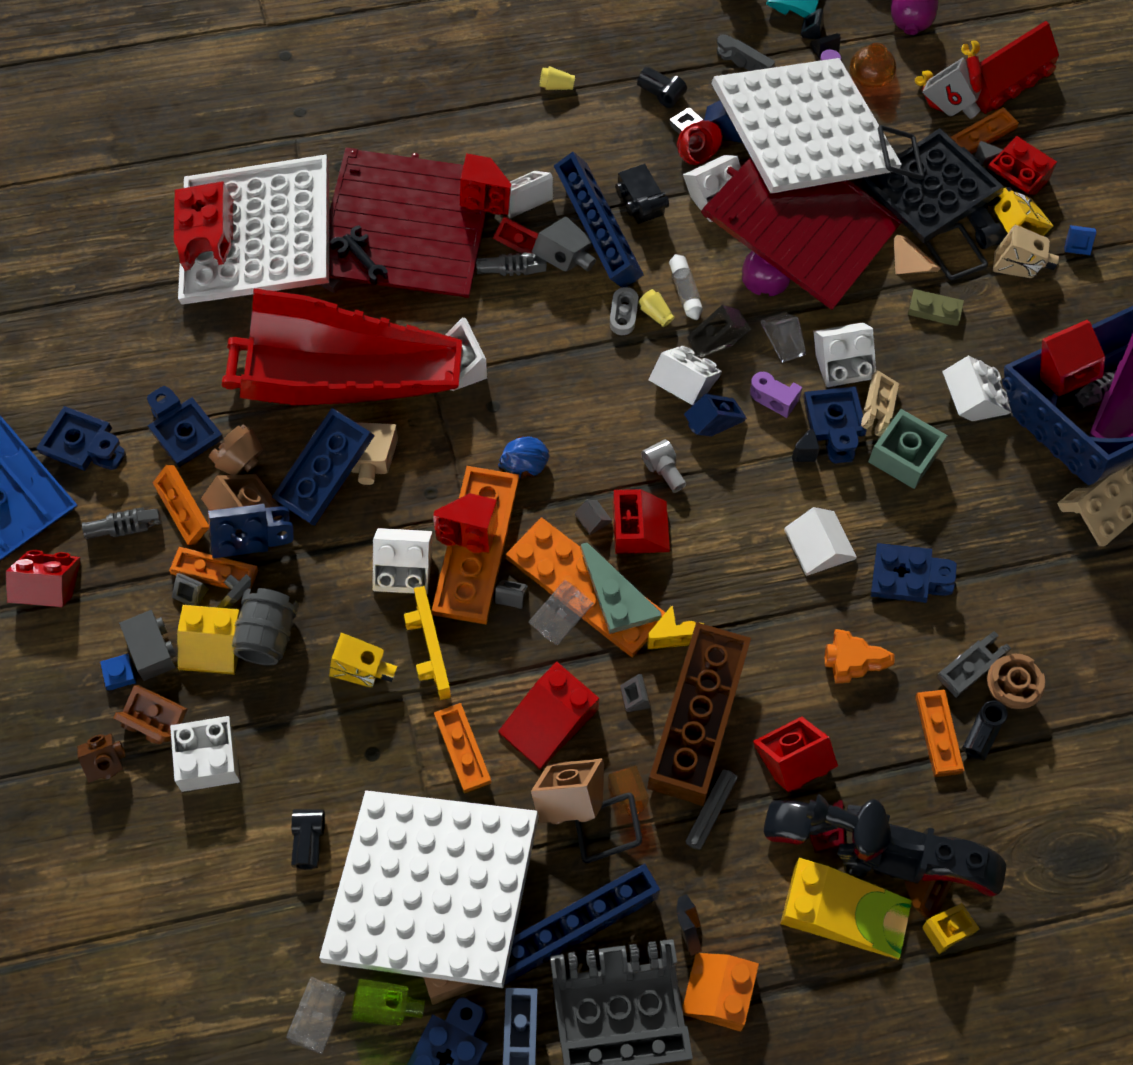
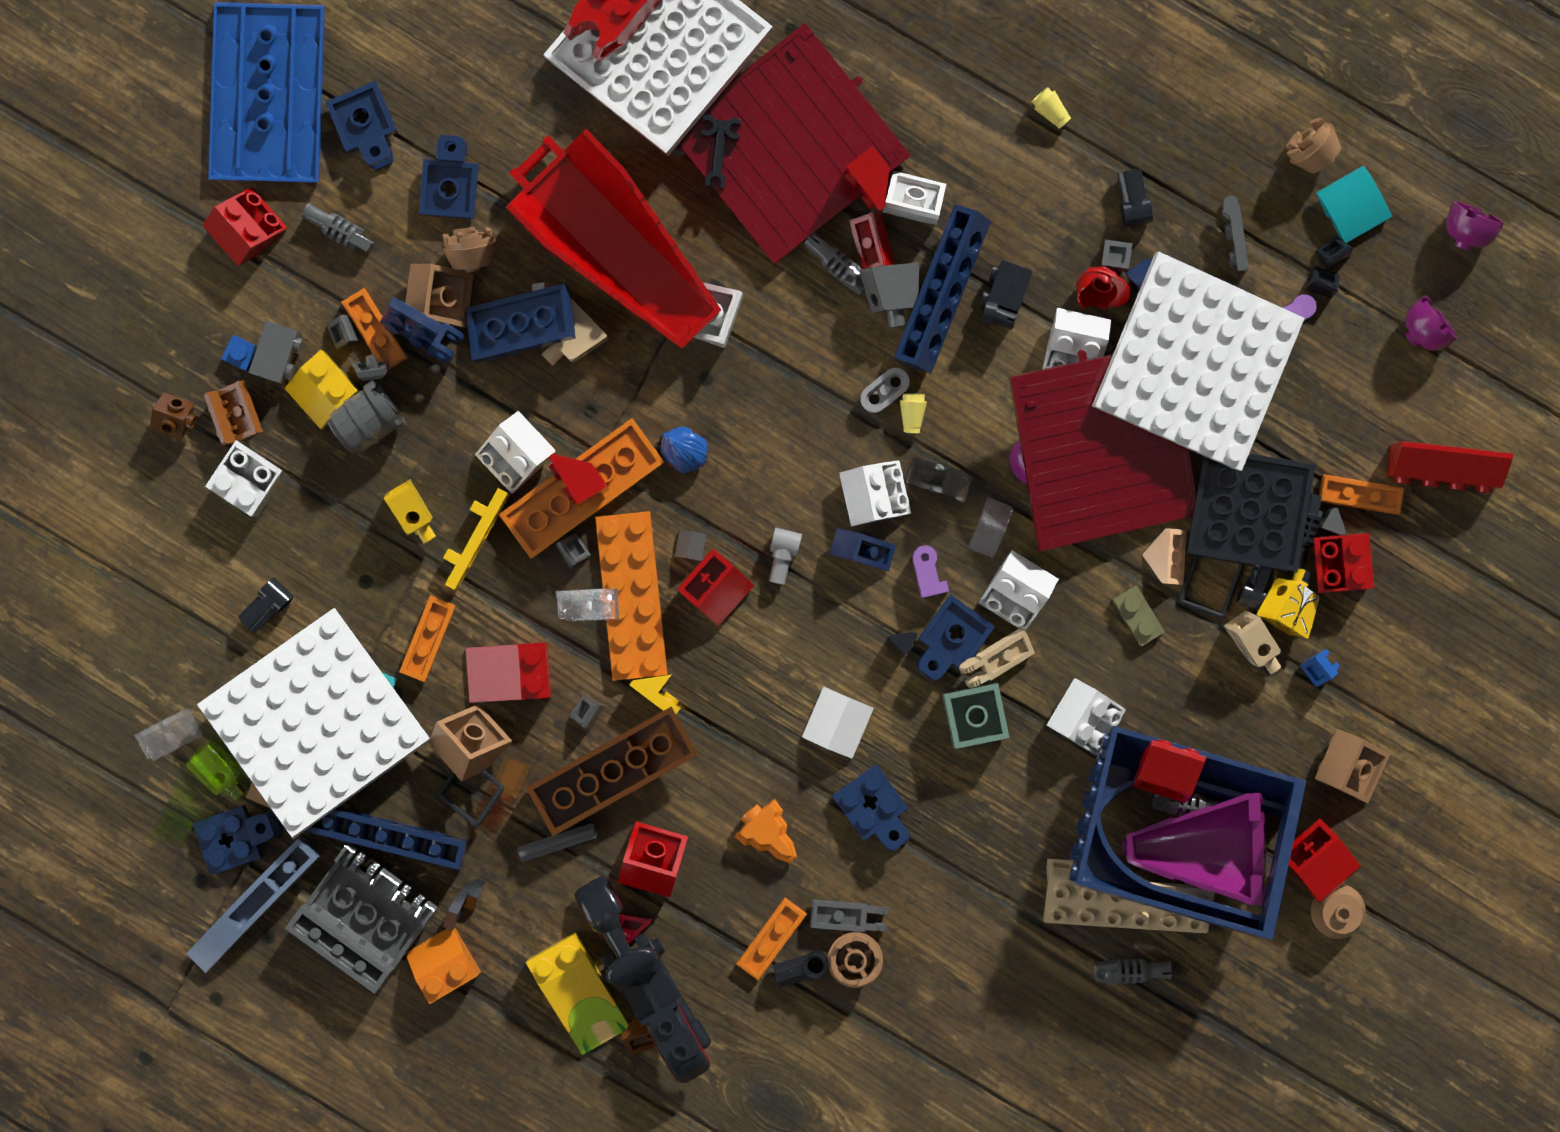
camera: 45 degrees right, 25 degrees up
orange plate [153,465,209,545] -> none
sand green wing [580,543,662,634] -> none
piece [669,254,703,320] -> none
clear orange piece [849,43,896,88] -> none
black piece [878,125,924,180] -> none
light grey torso [915,41,982,119] -> none
yellow slope [922,903,980,954] -> none

